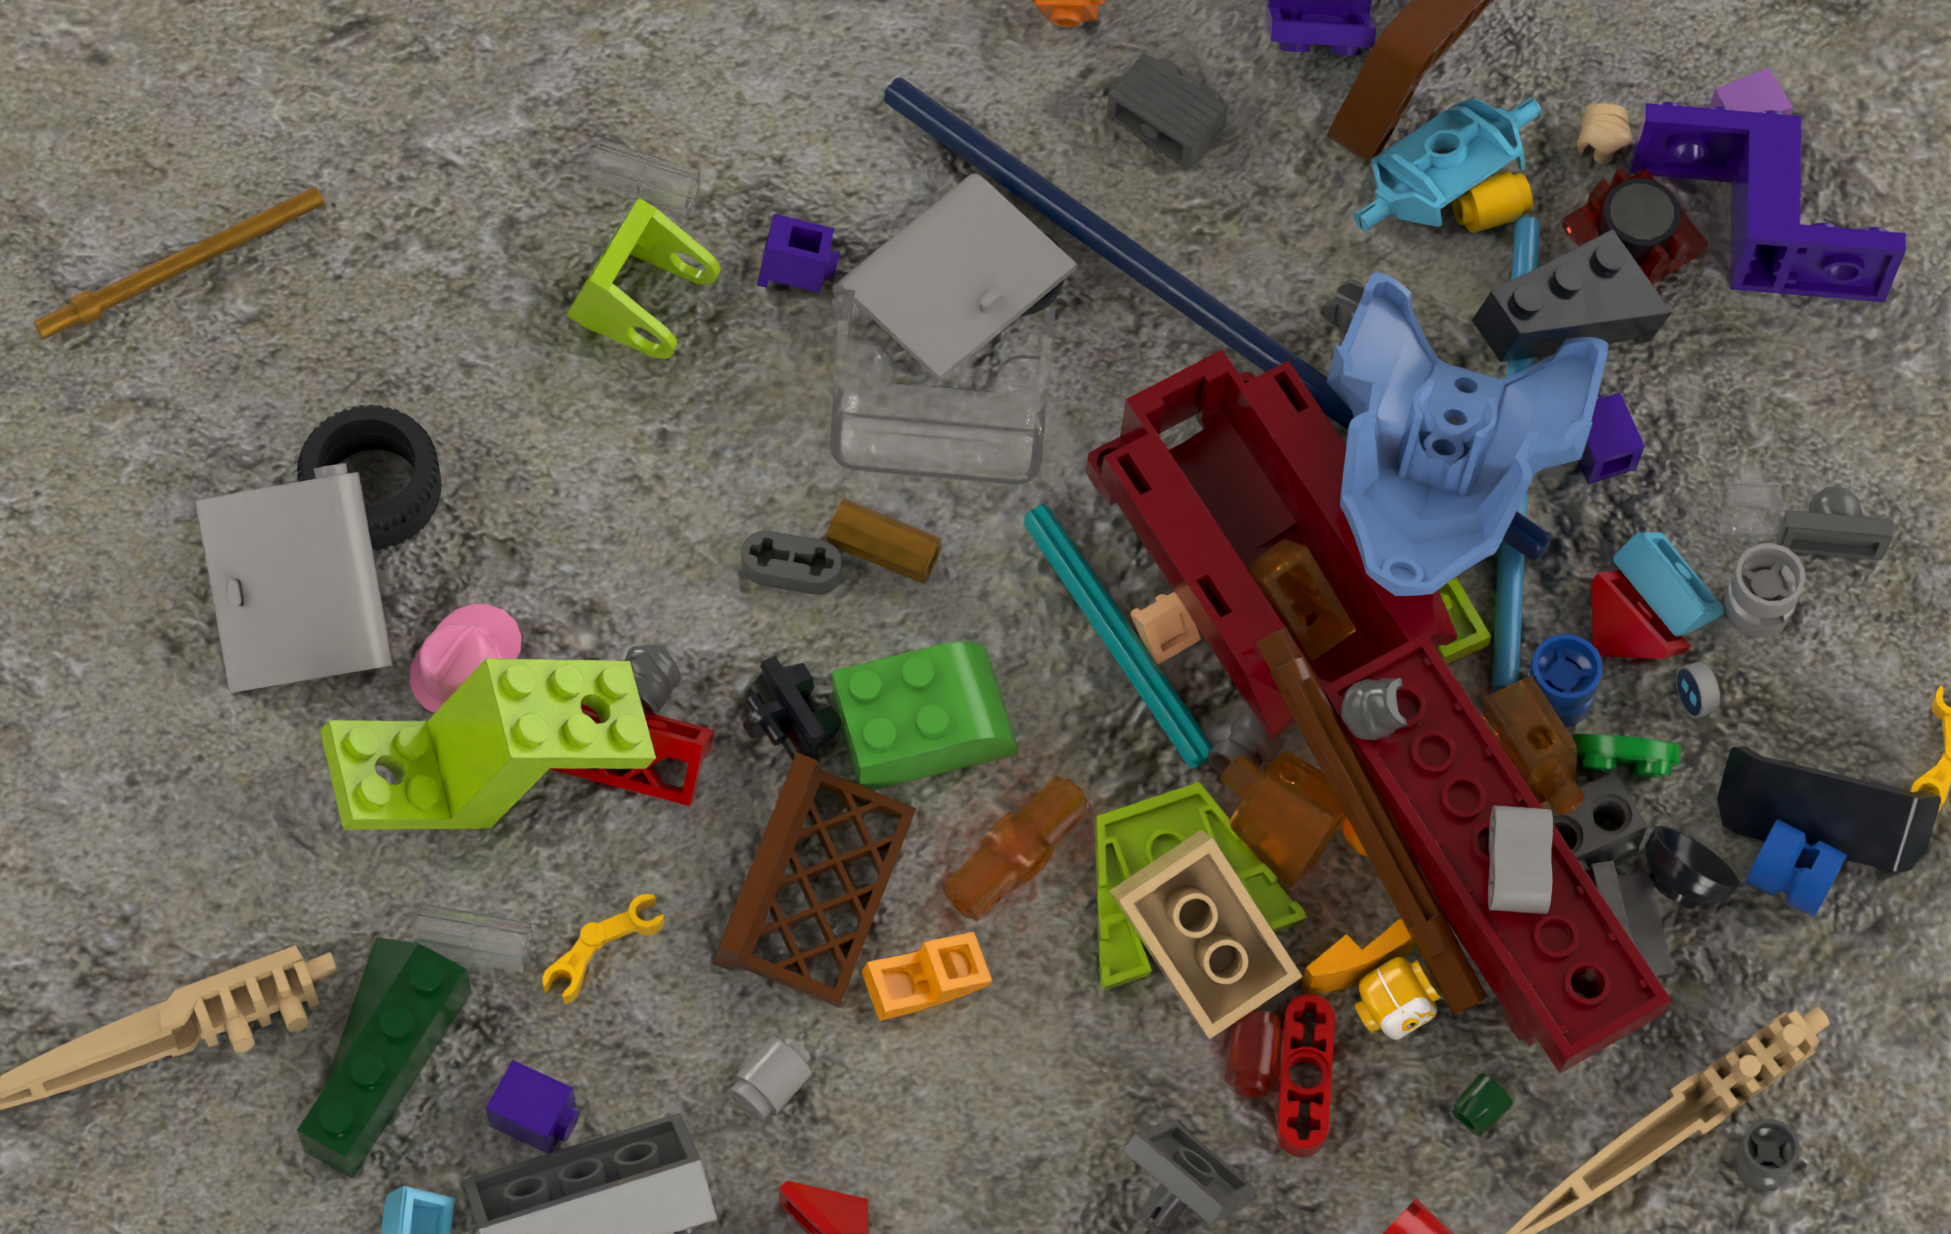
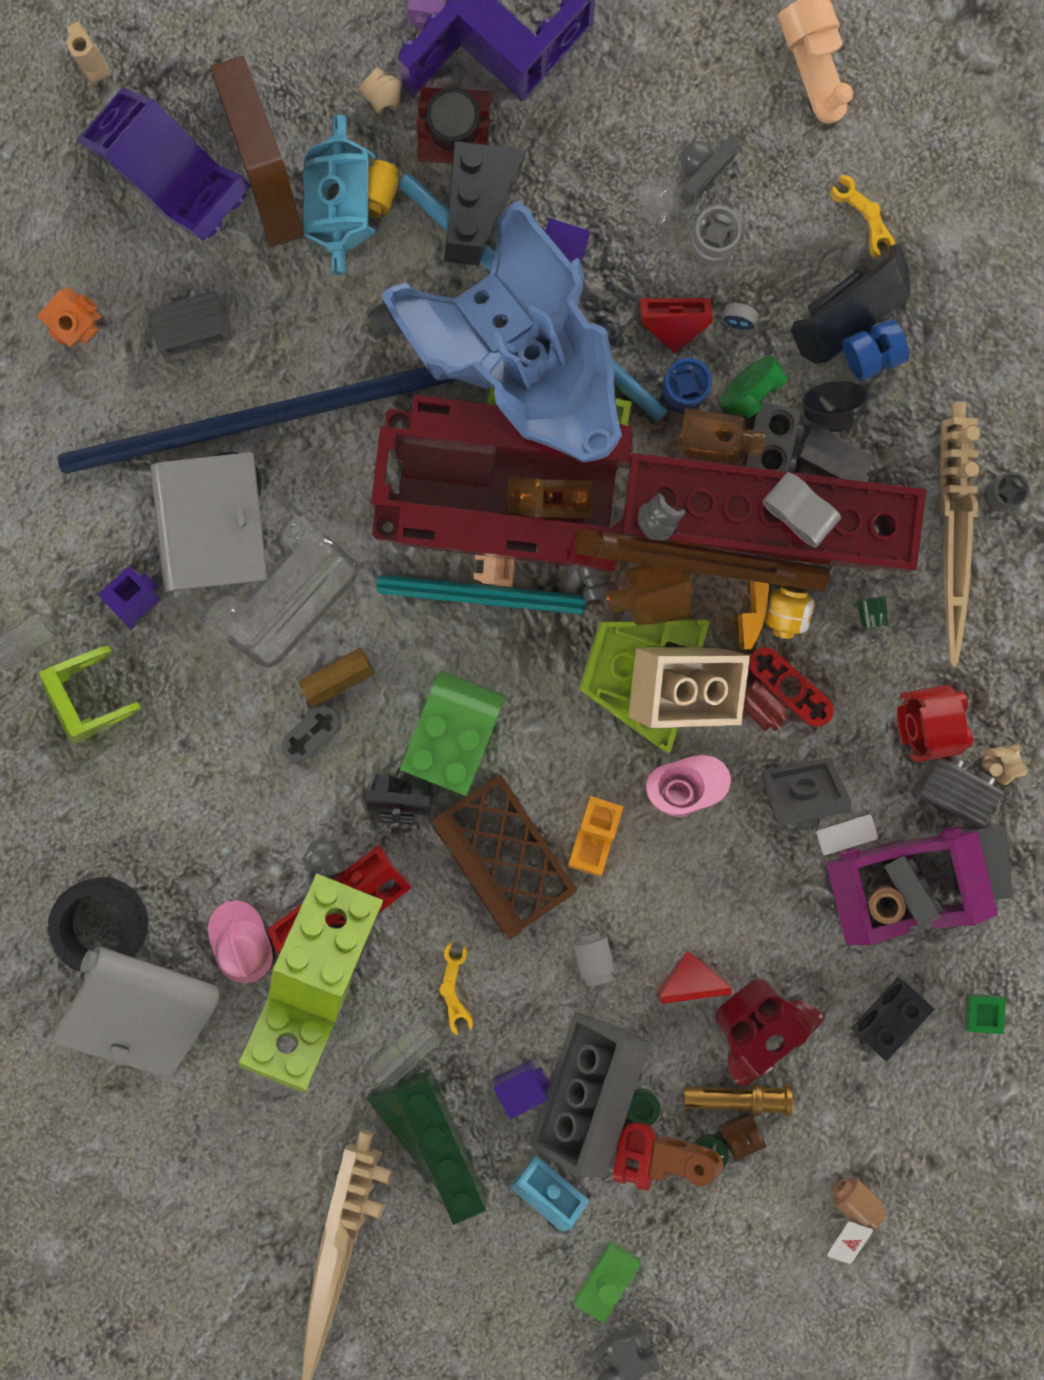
camera: 55 degrees left, 25 degrees up
clear orange piece [943,775,1091,922] -> none
medium azure slope [1613,532,1725,637] -> none
none -> bright pink piece [646,755,731,817]

